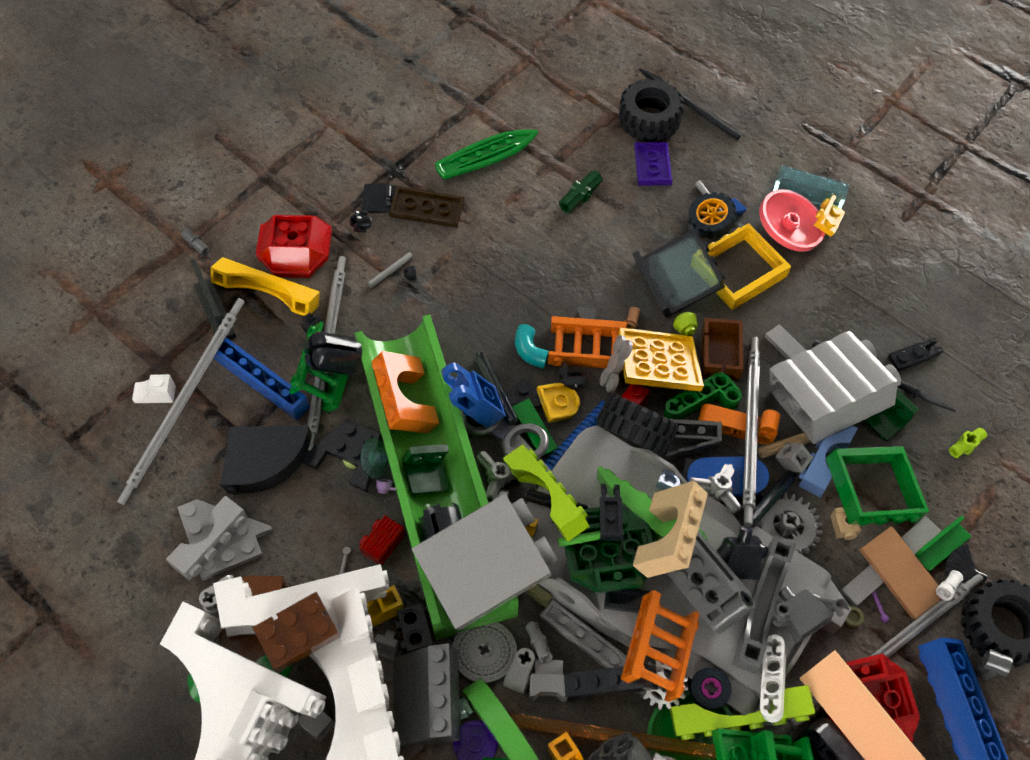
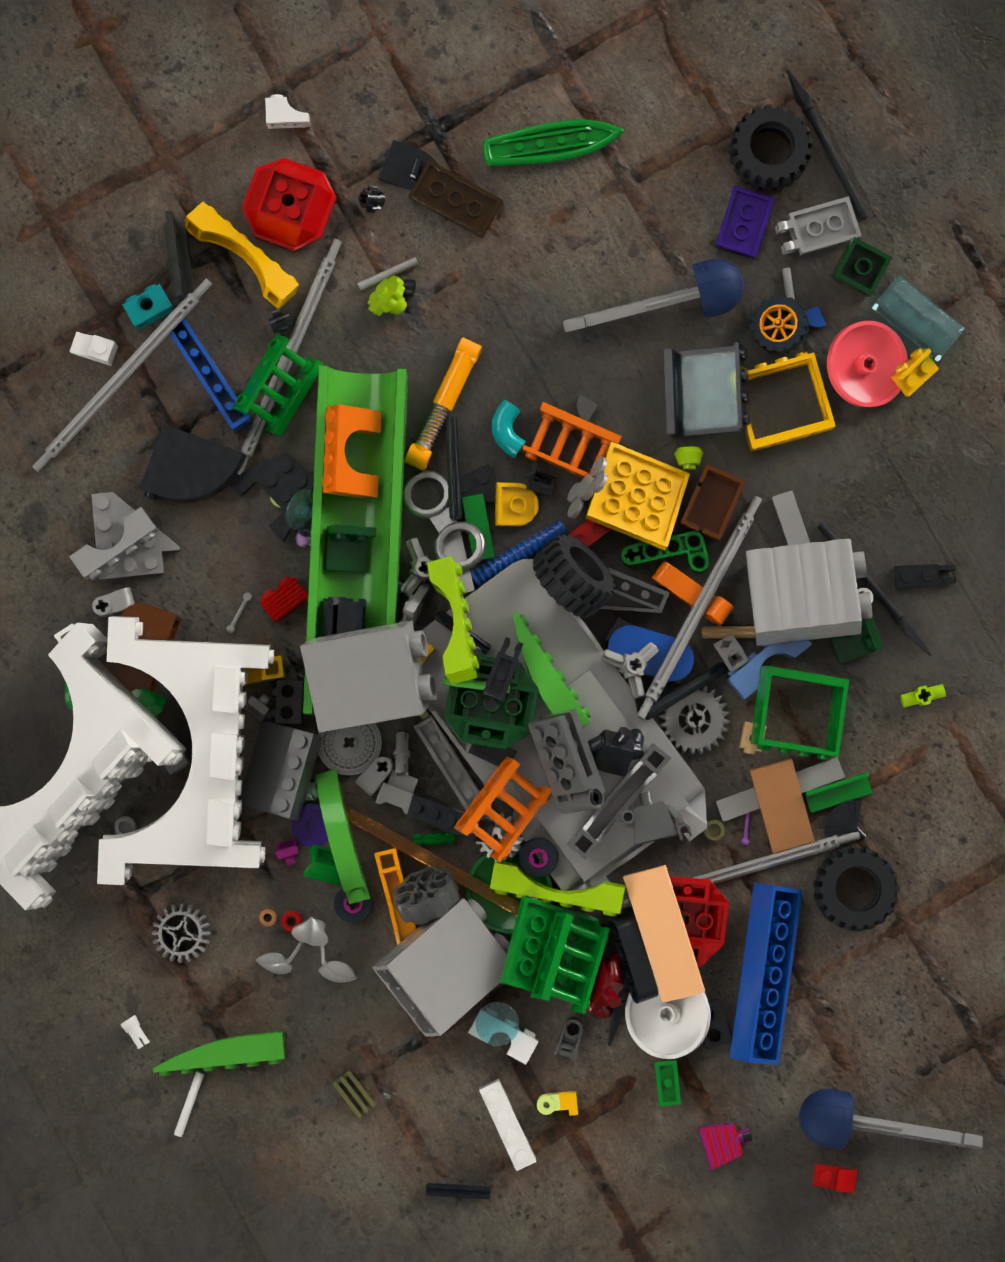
camera: 20 degrees right, 25 degrees up
dark grey axle [181,228,210,257] -> none
reddish brown piece [252,591,341,673] -> none
black cylinder [304,331,362,375] -> none
blue brick [441,363,506,428] -> none
dark green piece [559,170,603,213] -> none
medium nougat pin [624,307,641,329] -> none
tan arch [633,481,708,578] -> none
sand blue tile [655,469,680,490] -> none
white beam [760,635,787,723] -> none
white pin [936,570,963,601] -> none
dark grey piece [975,649,1013,681] -> none
none -> teal brick [122,284,174,331]
none -> white arch [265,95,310,129]
none -> lime plant [368,275,407,316]
none -> light orange piece [404,338,483,471]
none -> green axle [413,832,455,846]
none -> piece [563,259,744,332]
none -> light grey tile [774,196,862,256]
none -> dark green brick [830,237,892,297]

